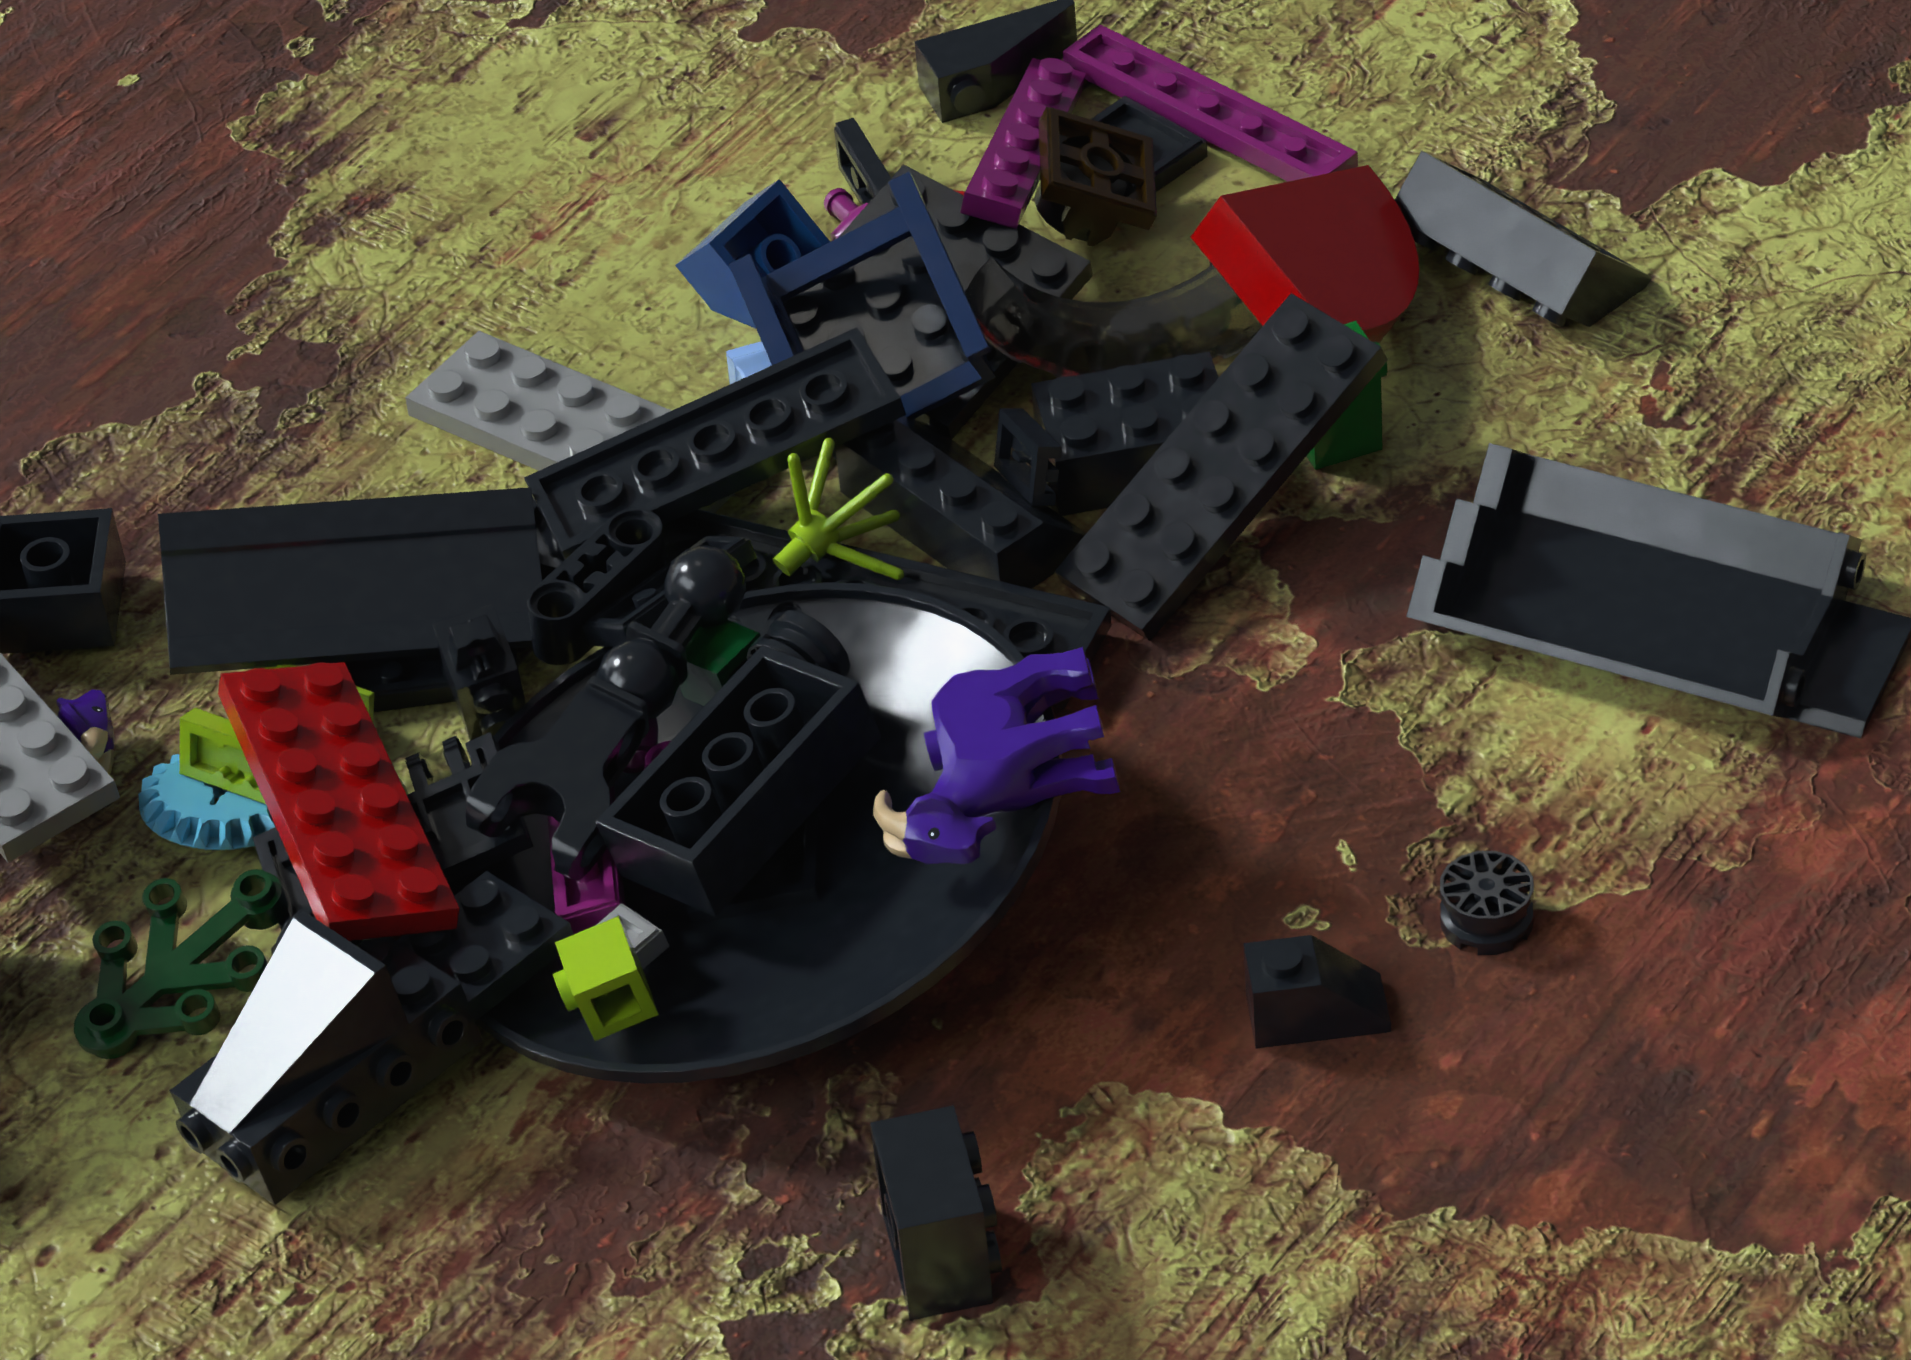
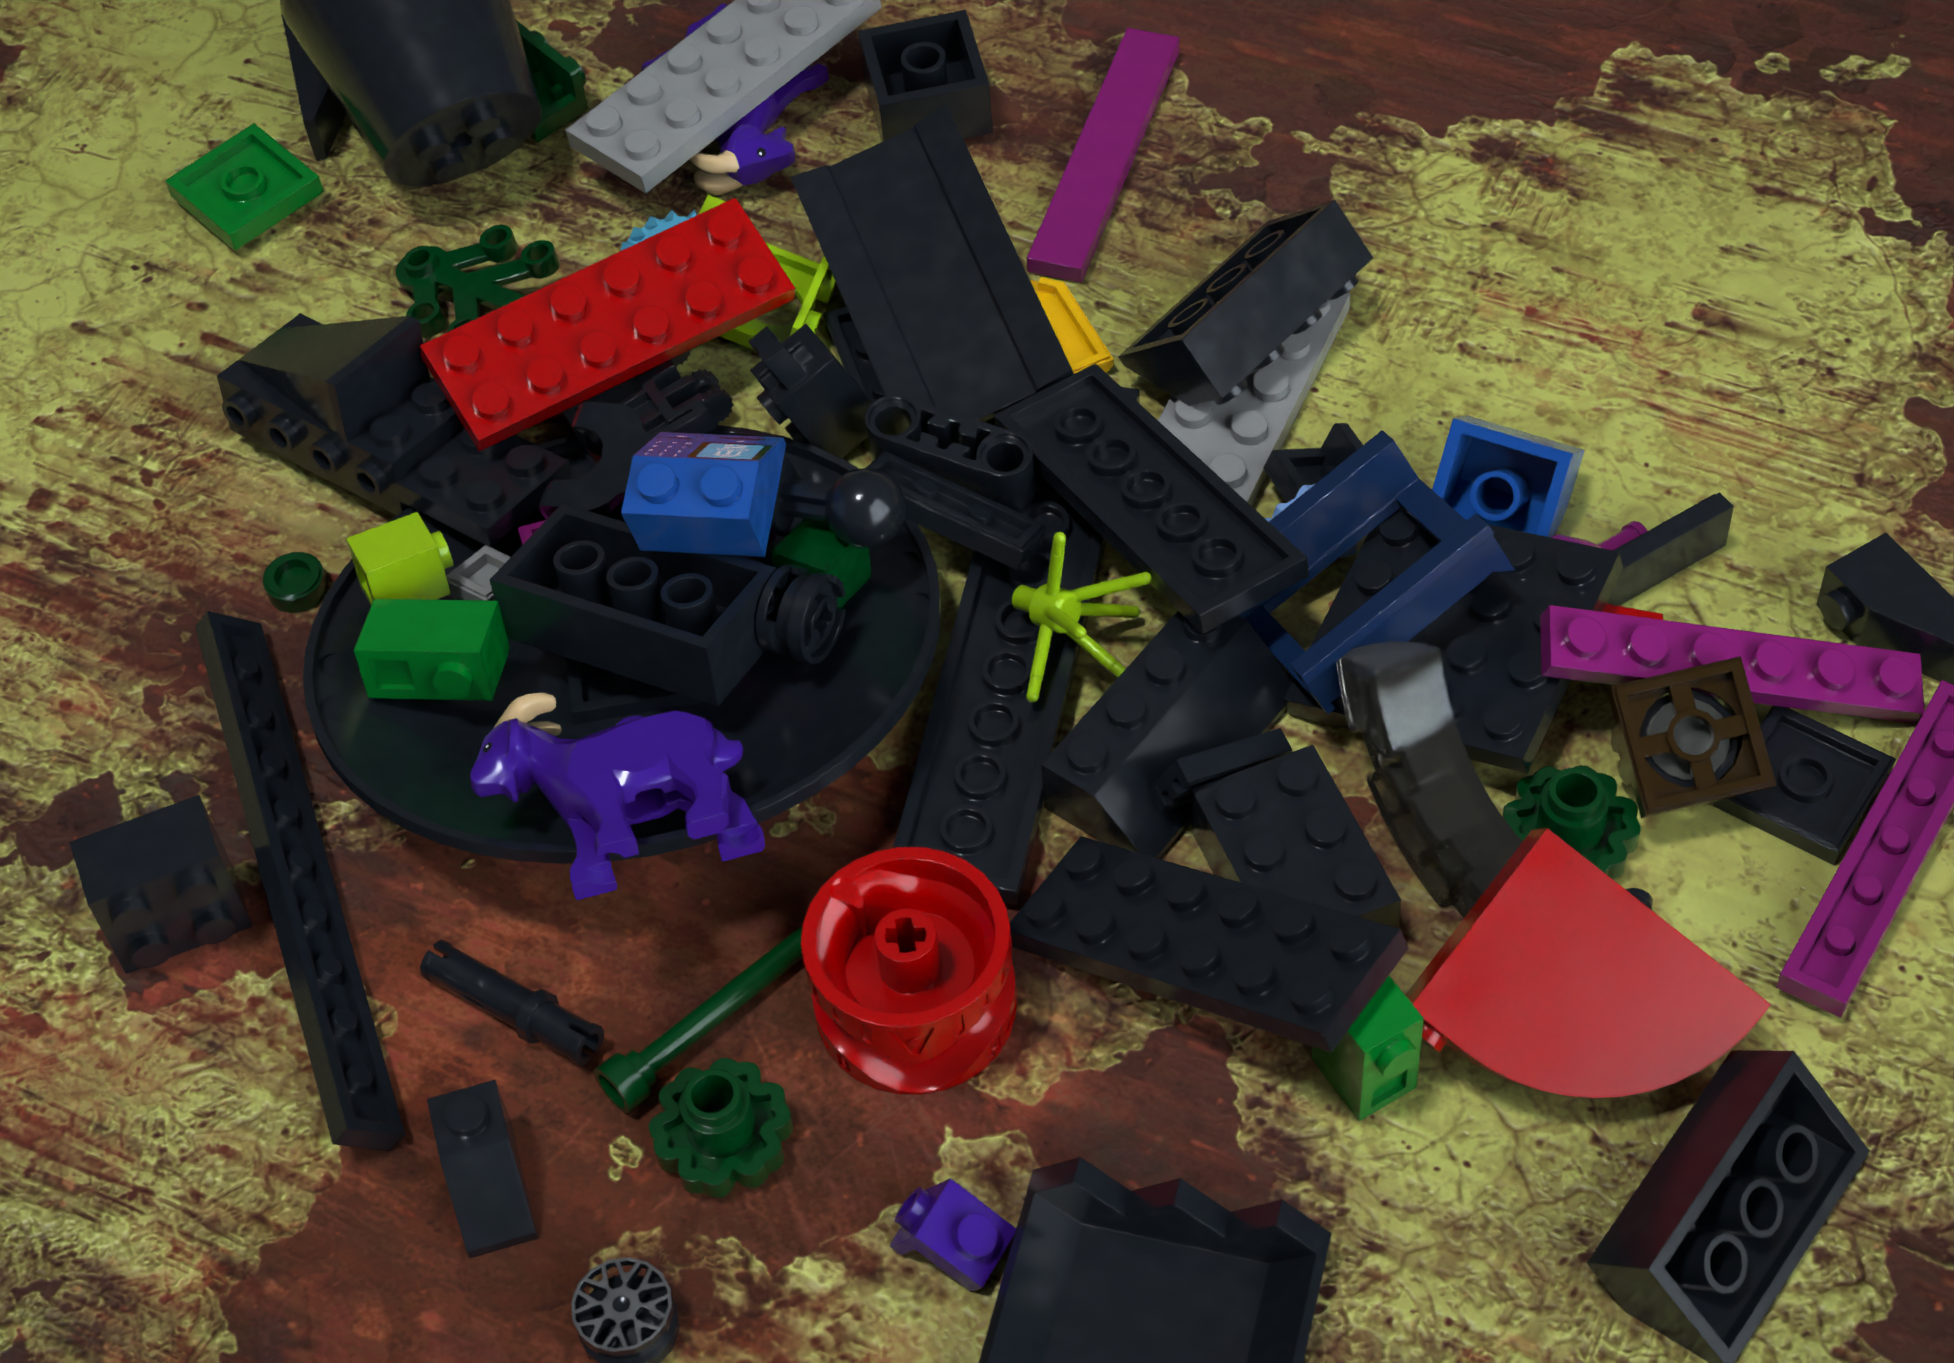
camera: 80 degrees right, 10 degrees up
none -> black plate [195,611,406,1151]
none -> dark green tile [263,552,328,613]
none -> green brick [354,599,510,701]
none -> black pin [420,940,604,1066]
none -> dark green piece [594,925,803,1113]
none -> blue slope [621,432,786,557]
none -> dark green plant [649,1058,794,1198]
none -> red piece [801,847,1017,1095]
none -> dark purple bracket [890,1178,1016,1292]
none -> magenta tile [1026,28,1180,283]
none -> black slope [1118,200,1373,406]
none -> black bracket [1263,423,1363,502]
none -> dark green plant [1501,765,1641,879]

